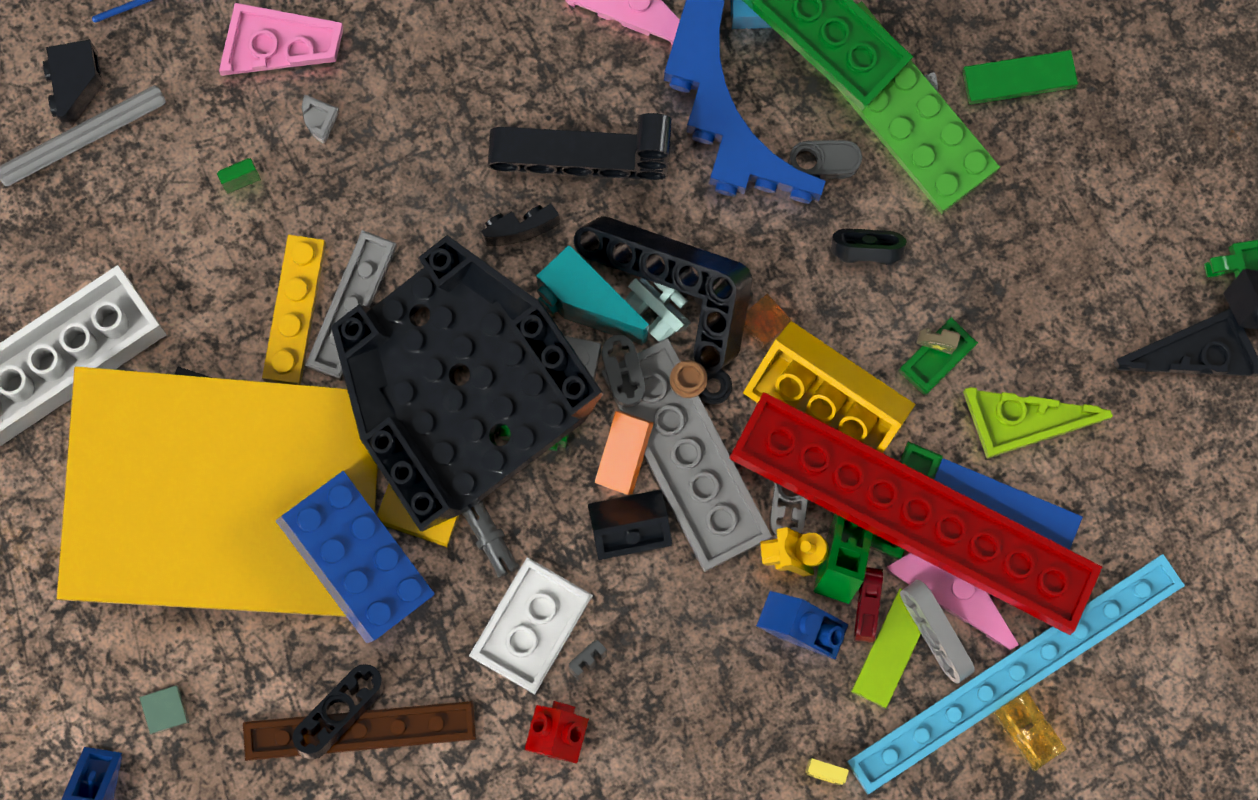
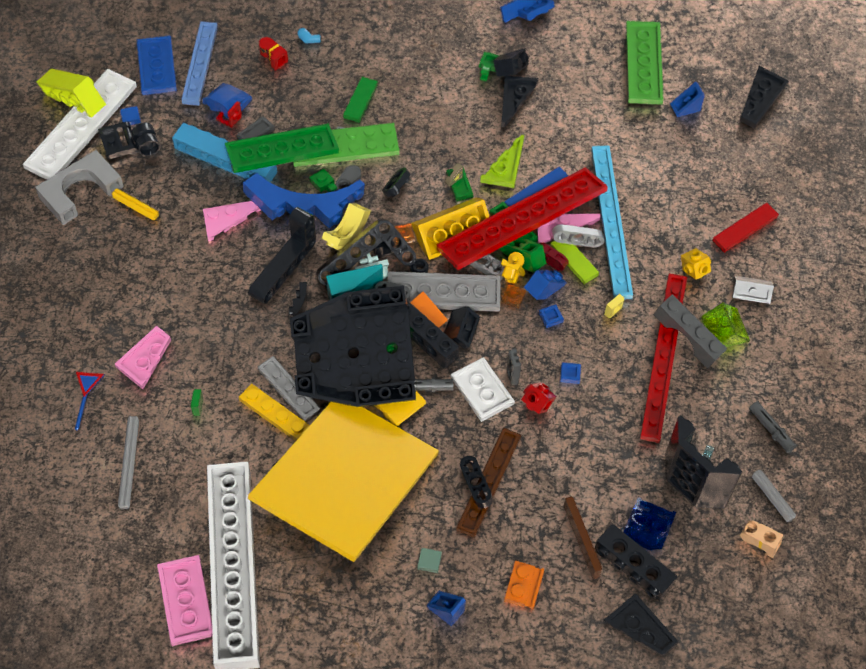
camera: 60 degrees left, 20 degrees down
black slope [43,39,103,128] -> none
blue brick [275,471,435,643] -> none
light grey tile [302,95,340,144] -> none
medium nougat plate [670,360,707,398] -> none
clear yellow hips [994,691,1067,771] -> none
none -> green plate [309,169,337,193]
none -> light yellow arch [322,203,371,251]
none -> black brick [407,300,459,369]
none -> clear orange tile [501,284,526,309]
none -> blue tile [538,304,564,328]
none -> blue tile [560,362,581,384]

